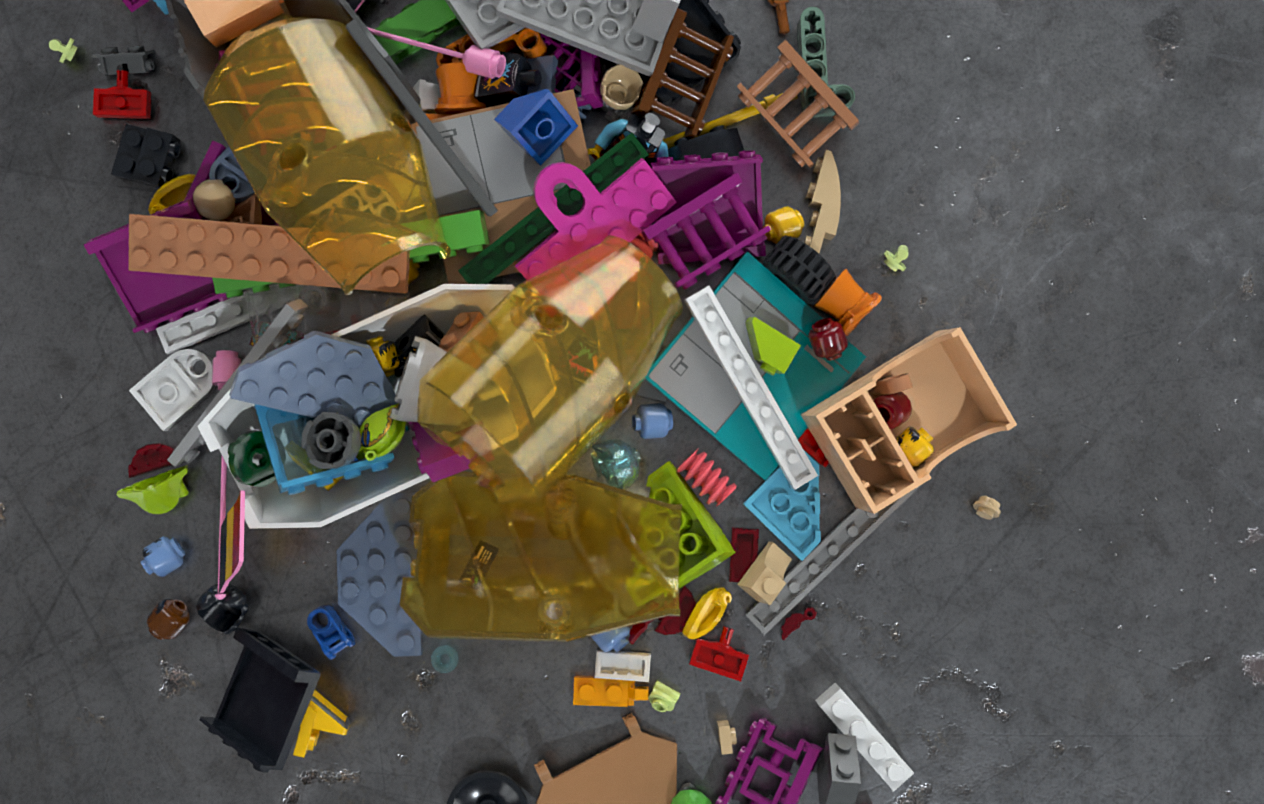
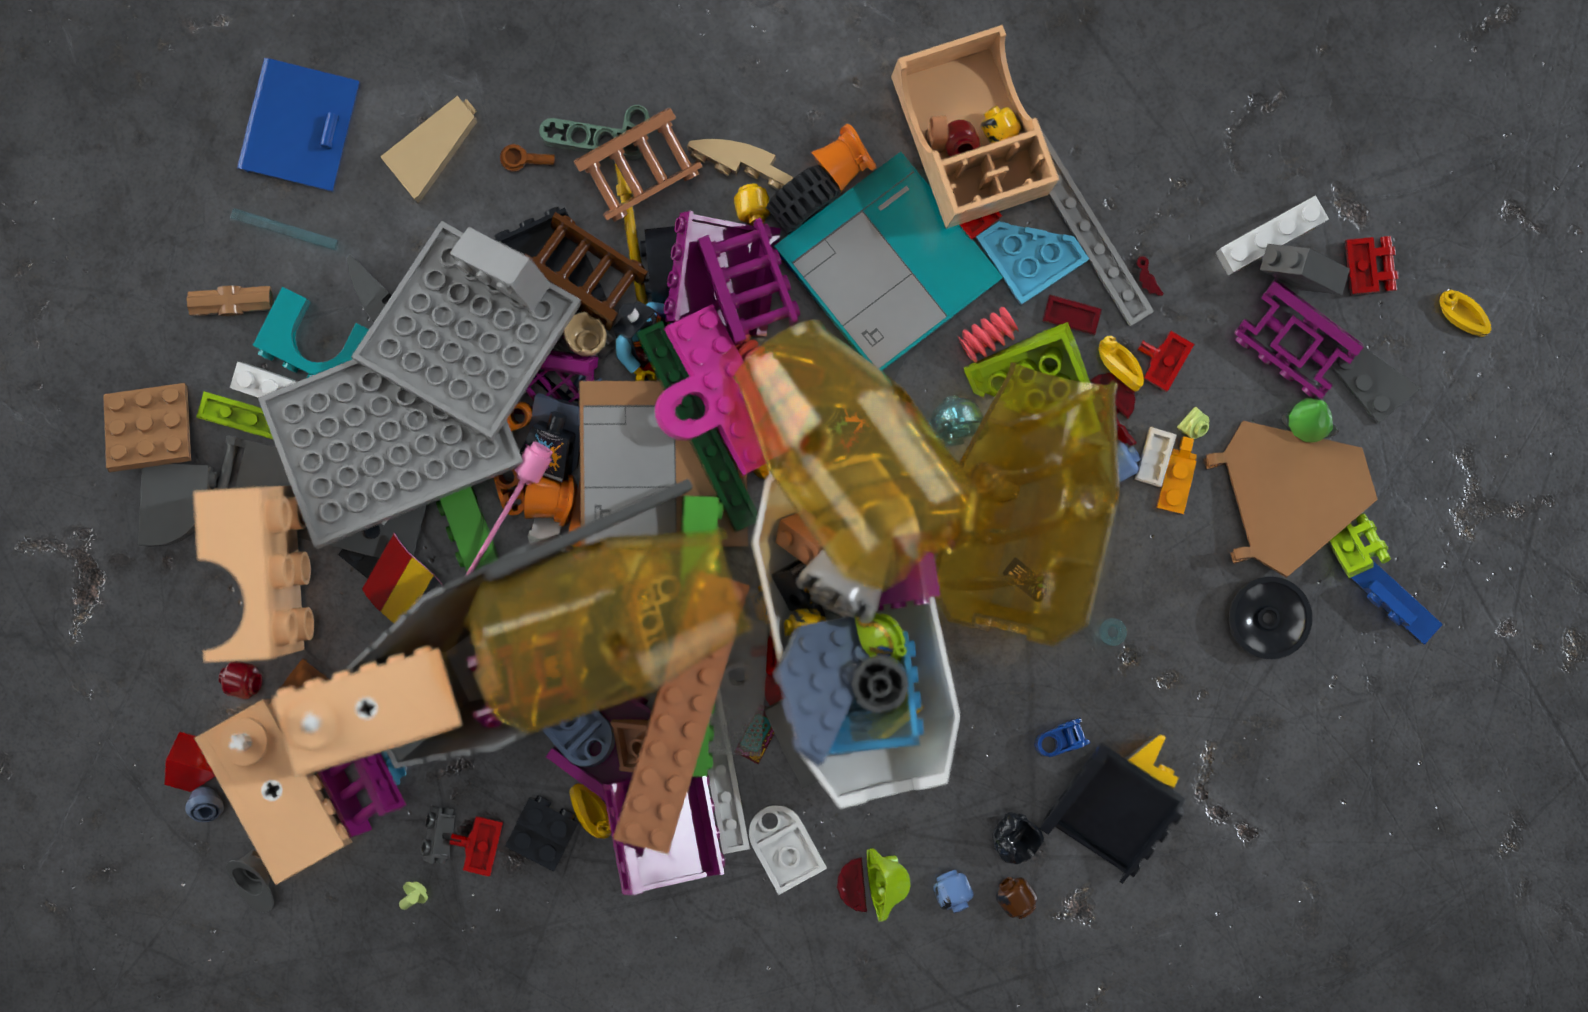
camera: 80 degrees left, 0 degrees up
light grey plate [167,299,308,467] -> none
tan hair [193,179,235,221] -> none
flag [212,350,245,600] -> none
dark green plate [227,430,286,487] -> none
sand blue plate [337,492,423,657] -> none
blue slope [494,89,578,166] -> none
medium blue head [632,403,673,439] -> none
white plate [684,286,818,490] -> none
tan plate [717,720,737,755] -> none
tan arch [737,542,792,605] -> none
lime slope [745,317,801,376] -> none
dark red head [808,318,848,361] -> none
yellowish green plate [884,245,908,272] -> none
tan plate [973,496,1001,520] -> none

